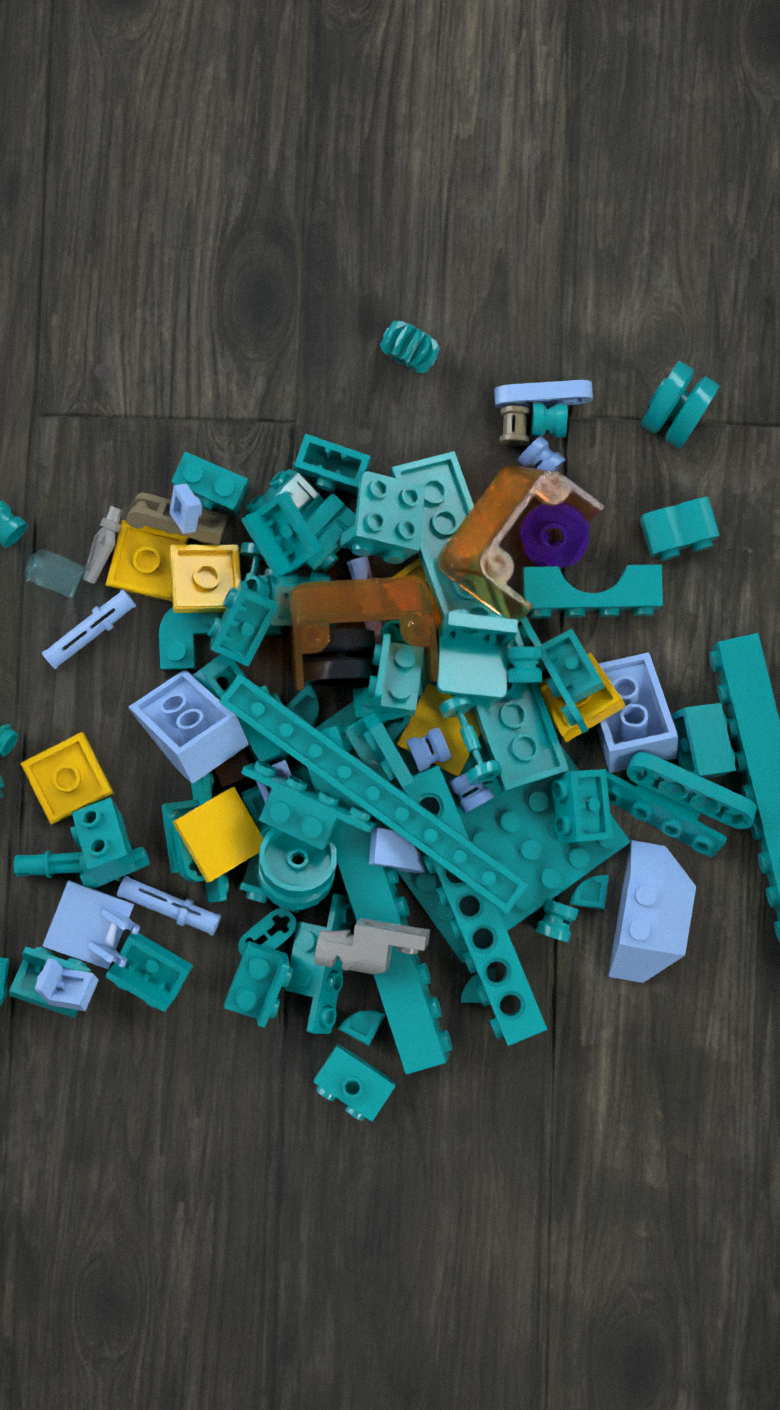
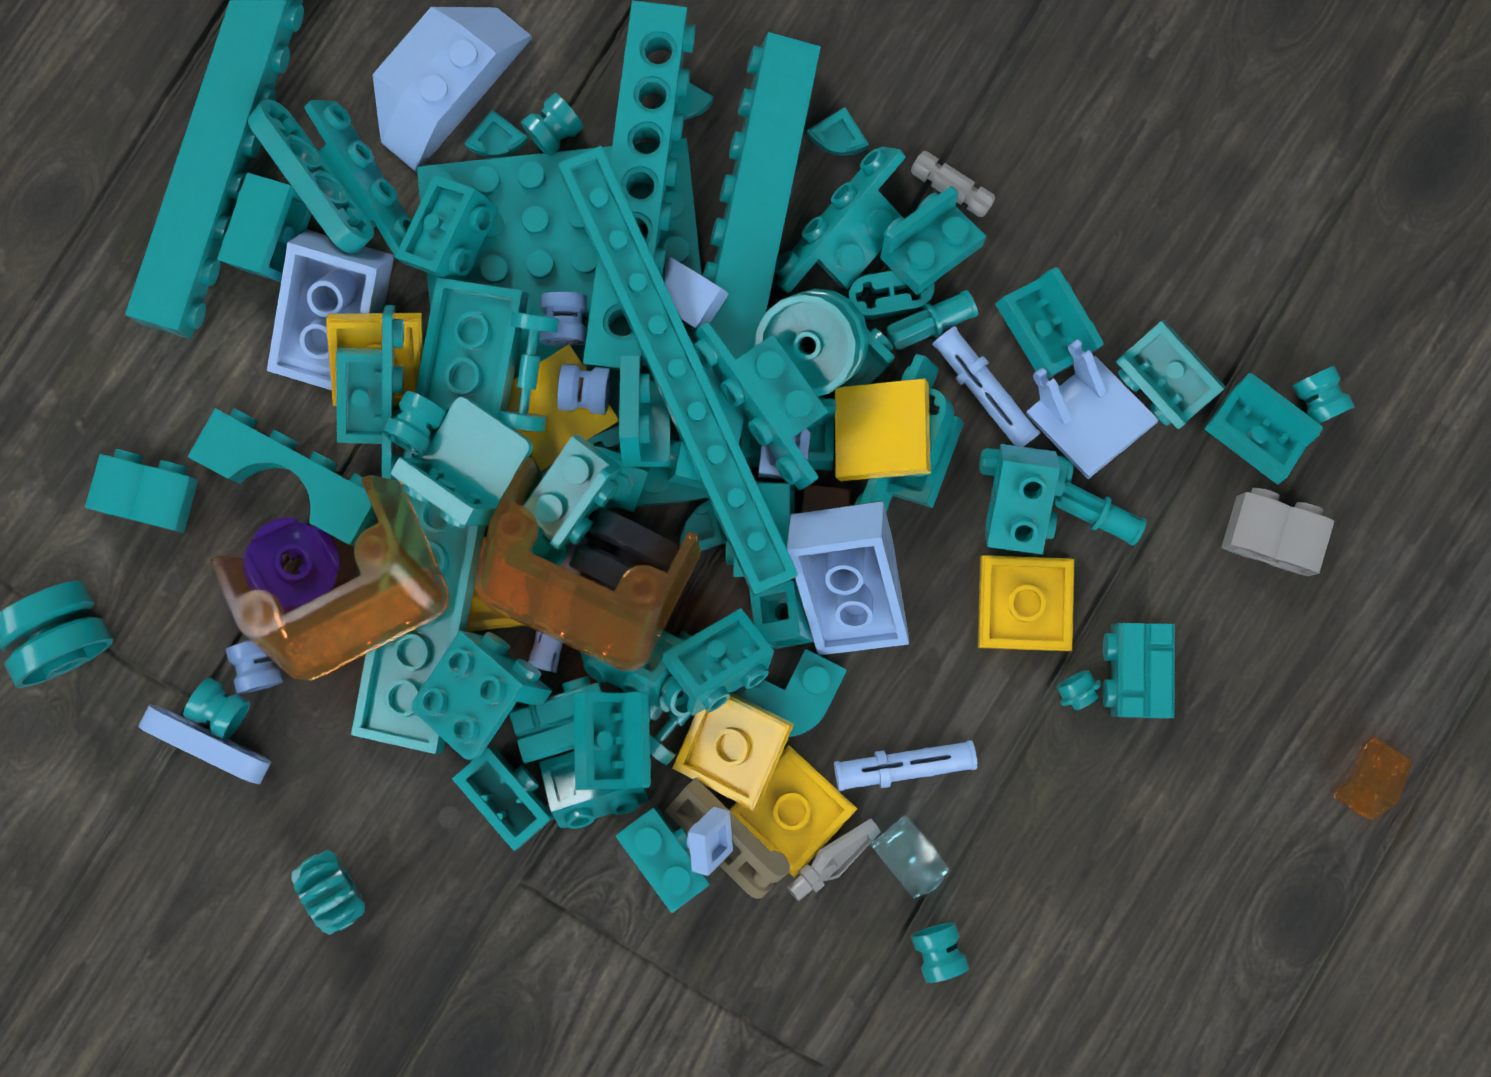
camera: 150 degrees left, 0 degrees up
light blue bracket [35,959,99,1011] -> none
teal brick [314,1043,396,1122] -> none
light grey plate [315,918,430,974] -> none
dark tan bush [499,406,531,446] -> none
none -> teal axle [887,290,978,350]
none -> light grey axle [911,151,995,217]

